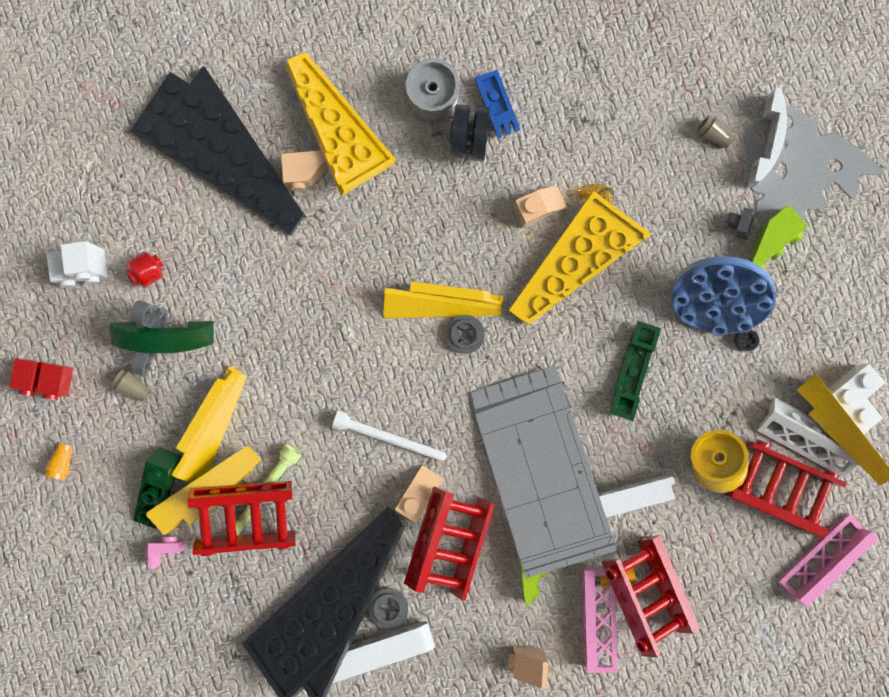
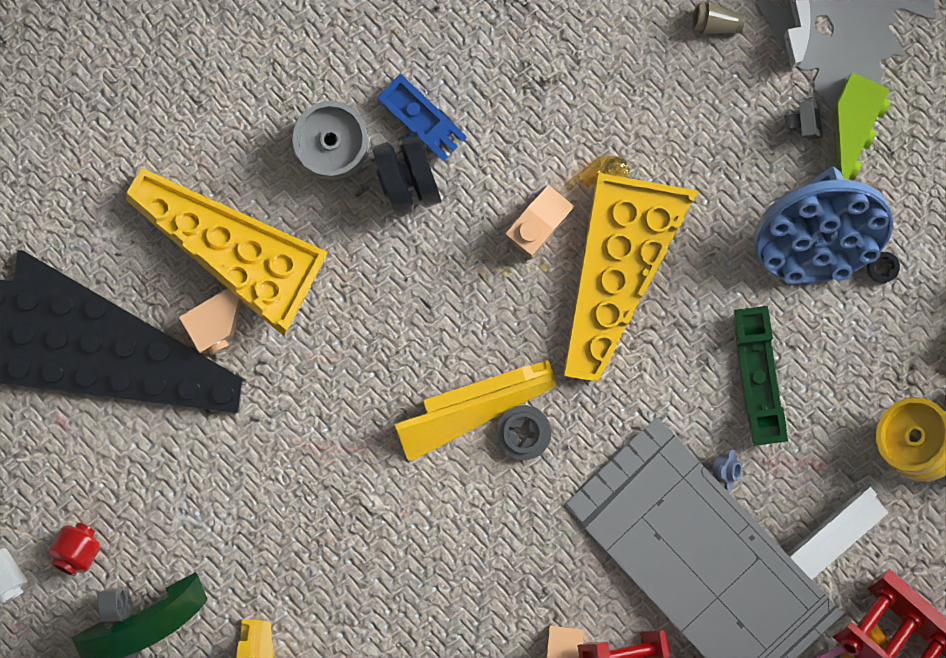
camera: 25 degrees left, 0 degrees up
white piece [332,410,446,461] -> none
none -> sand blue plate [712,449,742,490]

